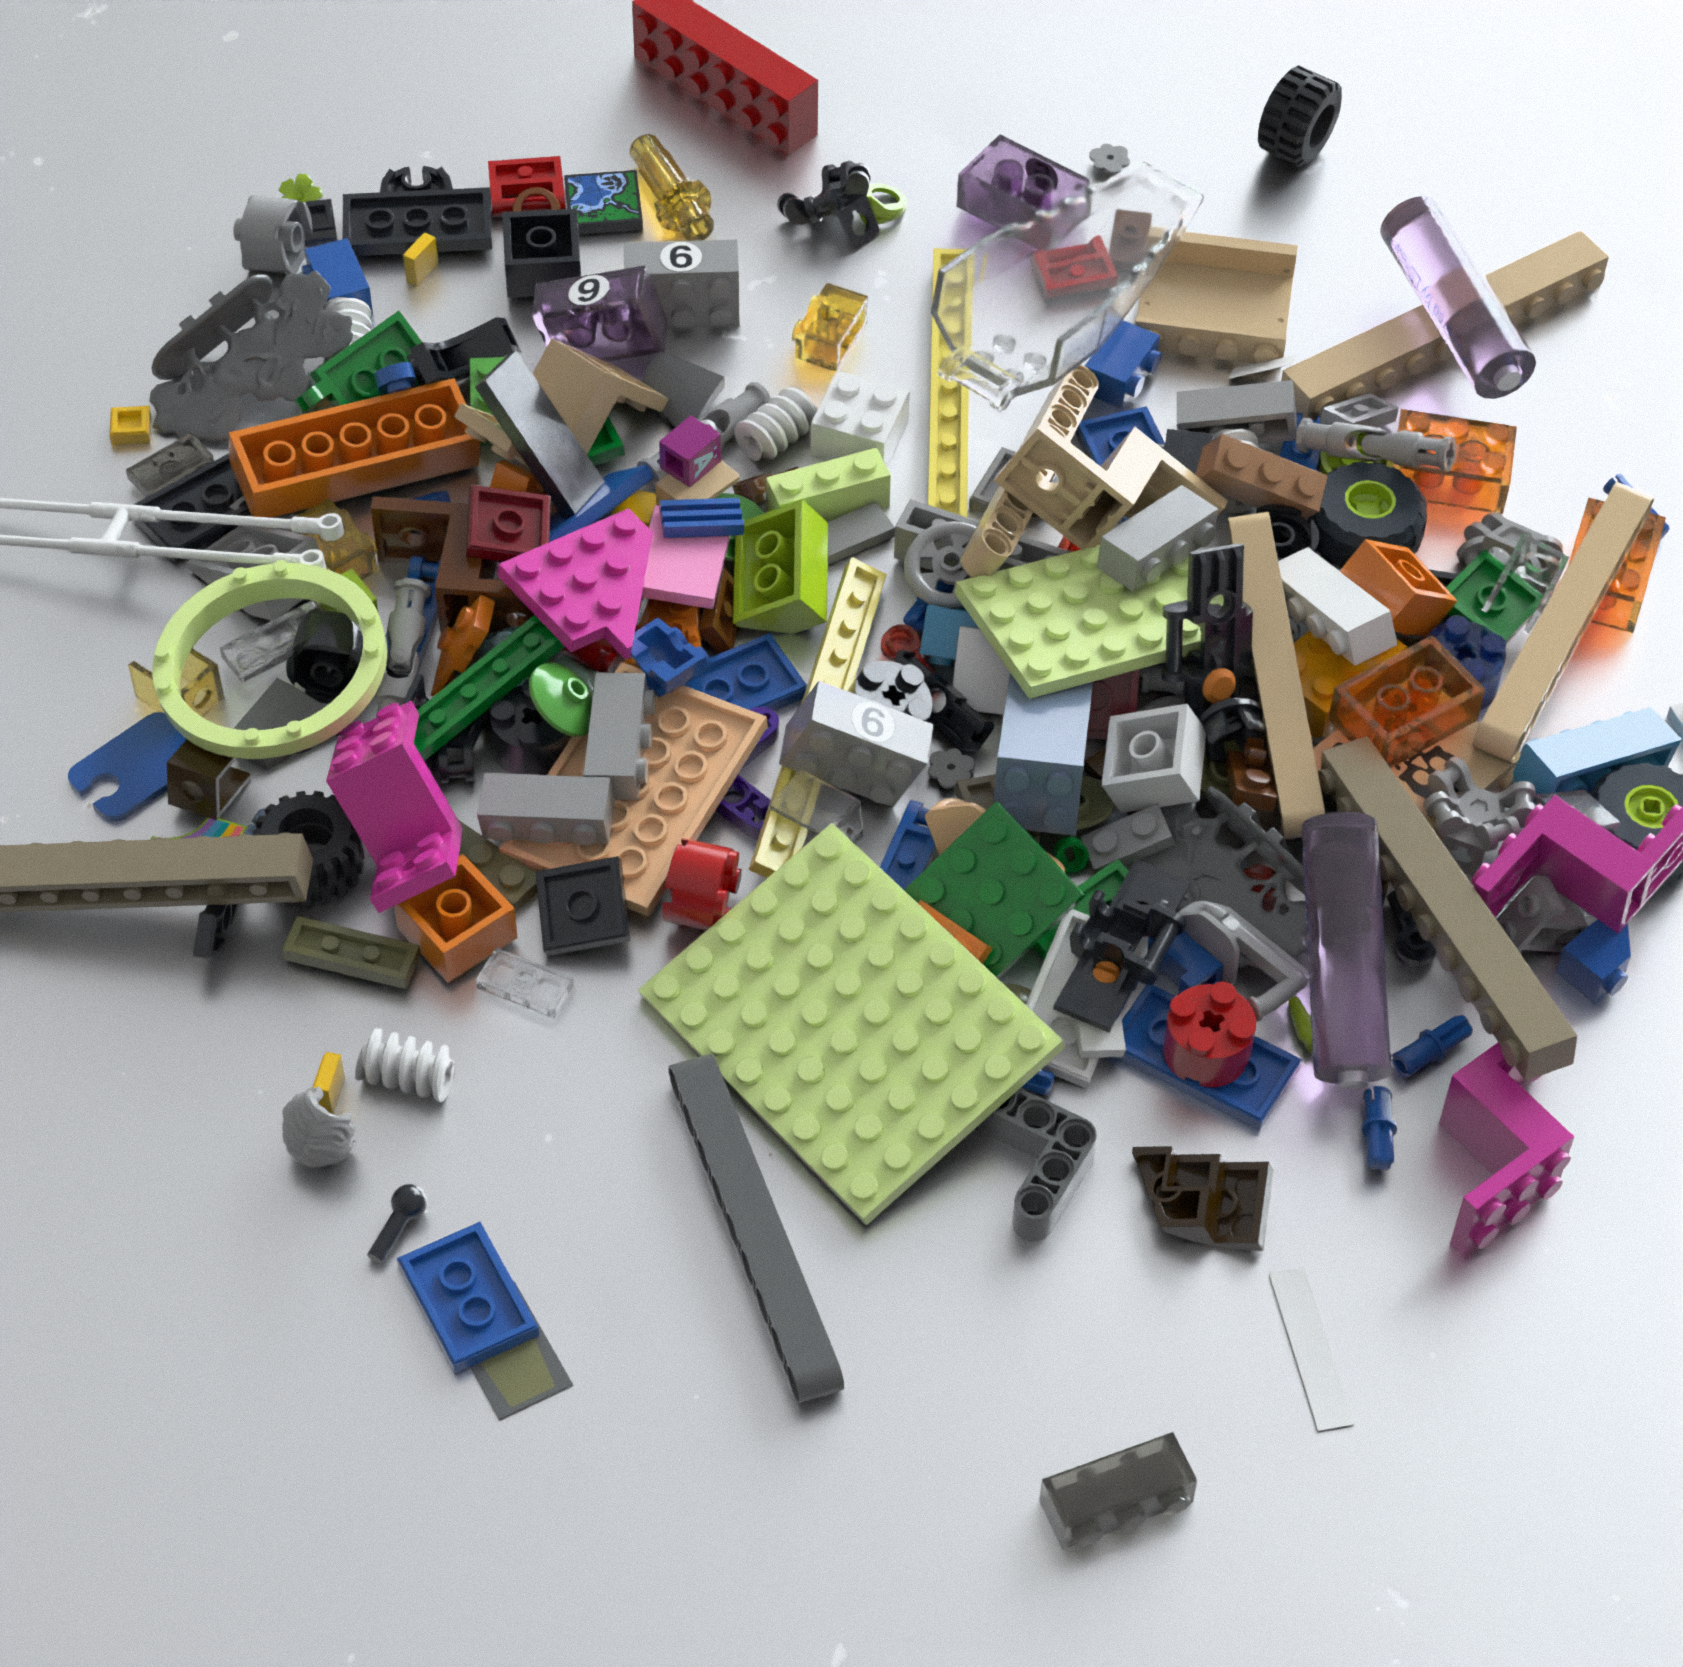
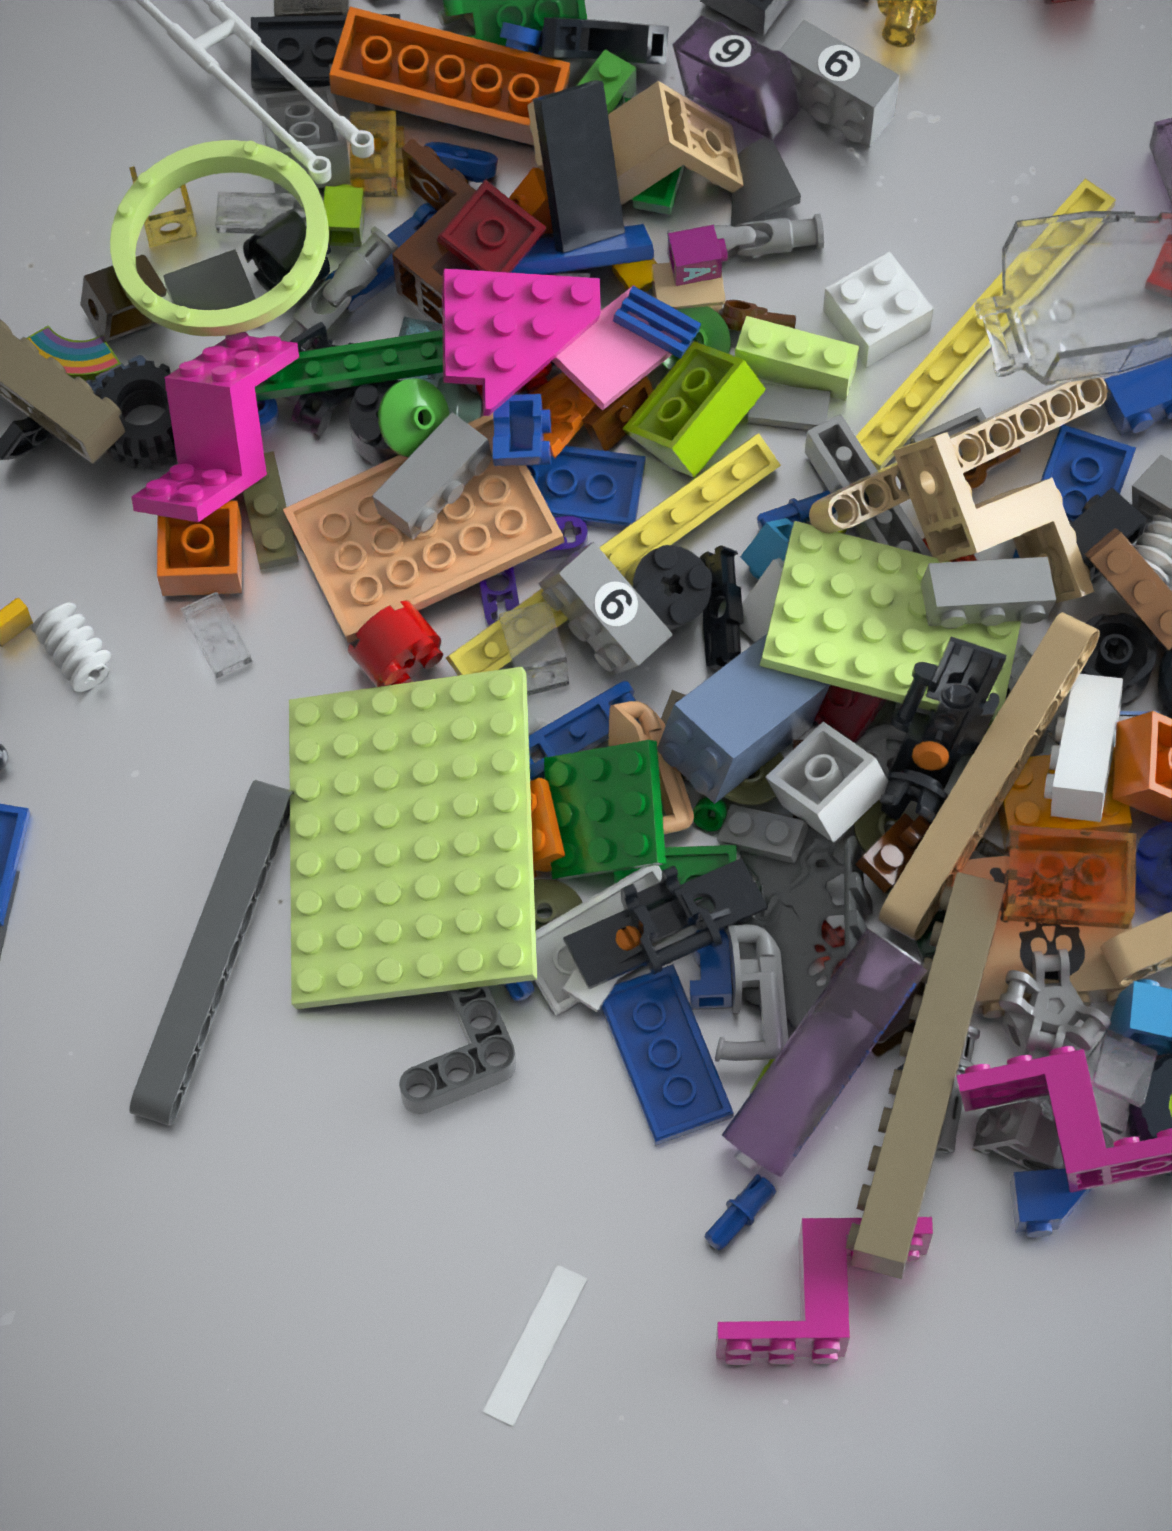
camera: 40 degrees right, 15 degrees up
blue piece [68,712,186,821] -> none
olive plate [282,916,421,989] -> none
orange wing [430,595,495,697] -> none
light grey brick [477,773,615,845] -> none
black tile [535,856,630,956] -> none
white piece [734,386,817,461] -> none
black piece [777,160,880,248] -> none
clear yellow brick [792,283,868,372] -> none
lime piece [859,183,907,224] -> none
clear red plate [880,624,936,674] -> none
light grey plate [904,521,1001,609] -> none
light grey plant [928,748,975,789] -> none
clear smoke brick [1039,1432,1197,1550] -> none
dark brown slope [1132,1146,1274,1251] -> none
red brick [1163,981,1256,1088] -> none
blue axle [1391,1015,1473,1078] -> none

